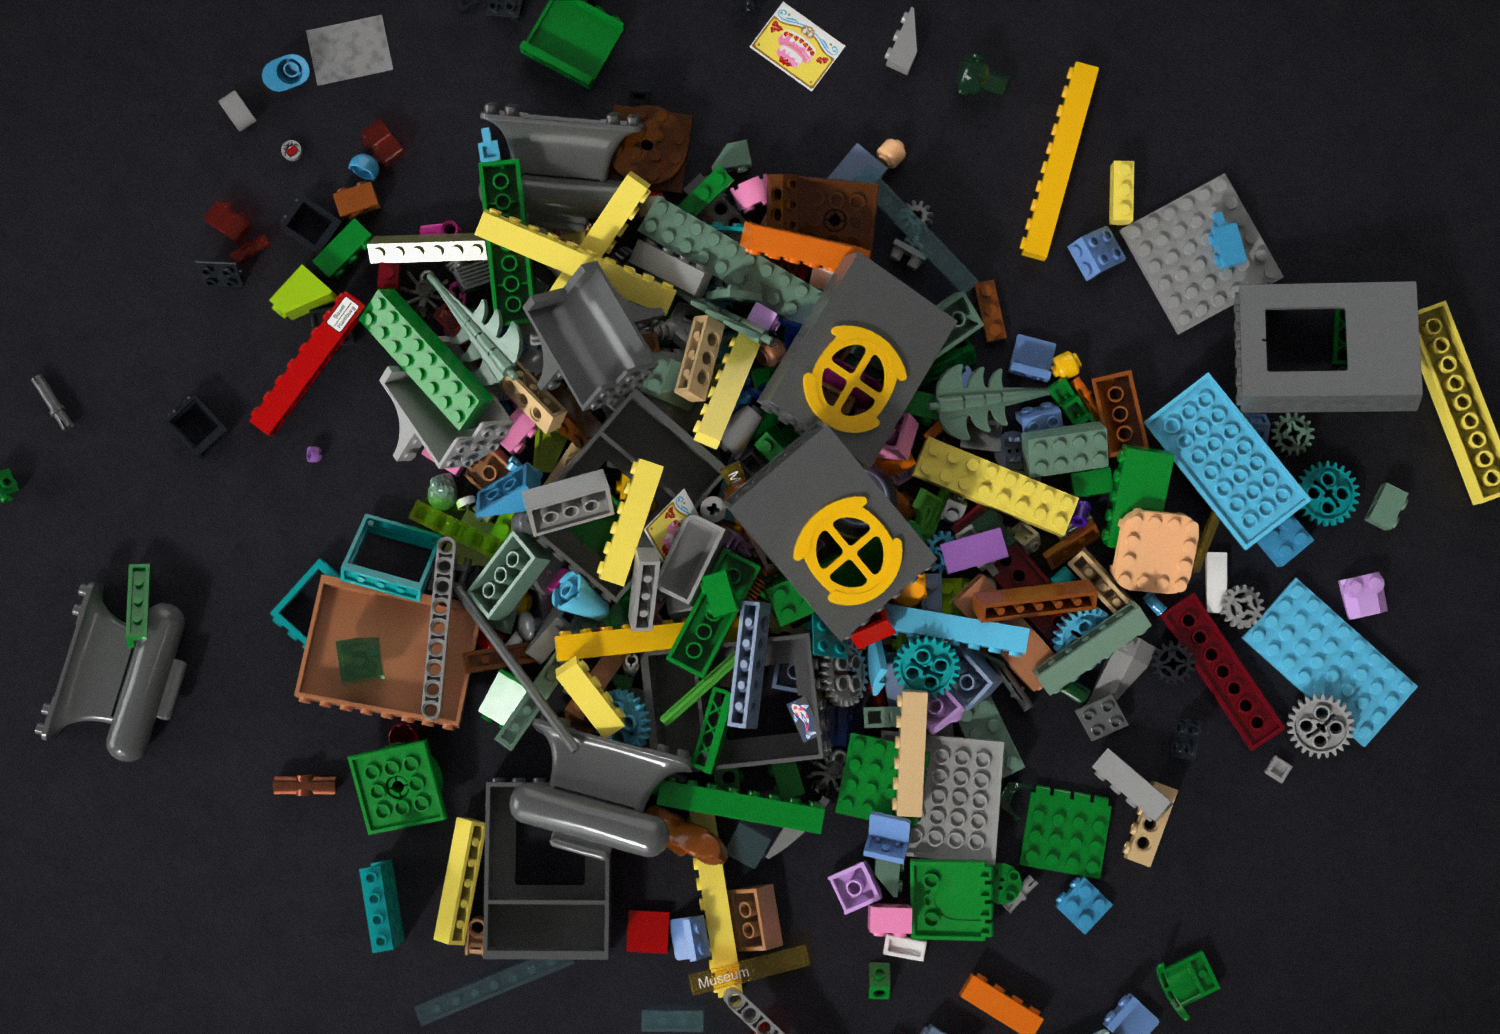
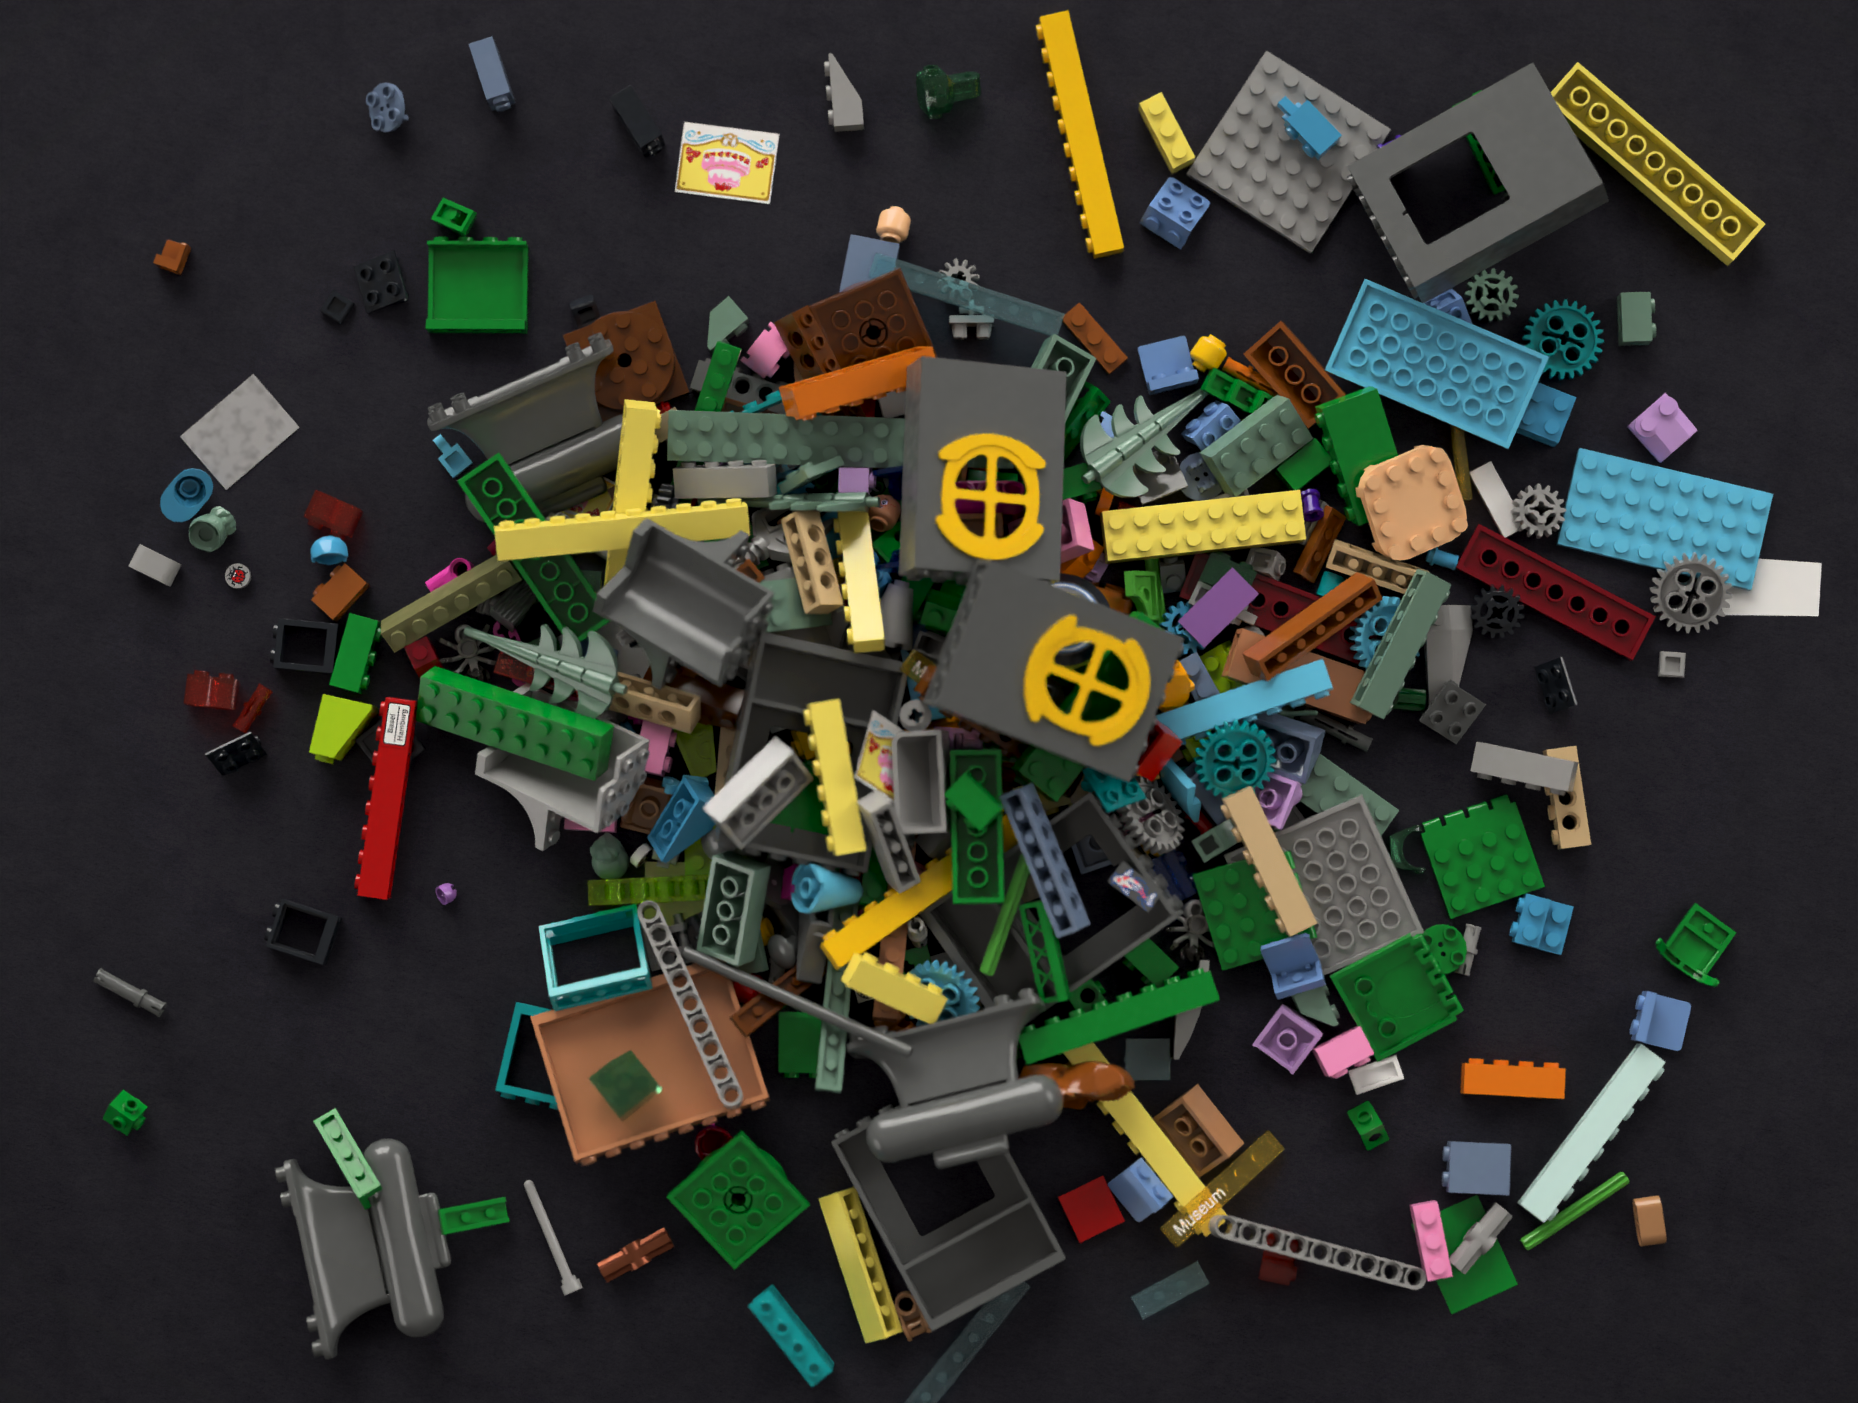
camera: 20 degrees left, 0 degrees up
none -> sand green hair [189,506,236,552]
none -> green hinge [438,1197,510,1235]
none -> light grey piece [524,1180,583,1296]
none -> white sticker [1722,559,1822,616]

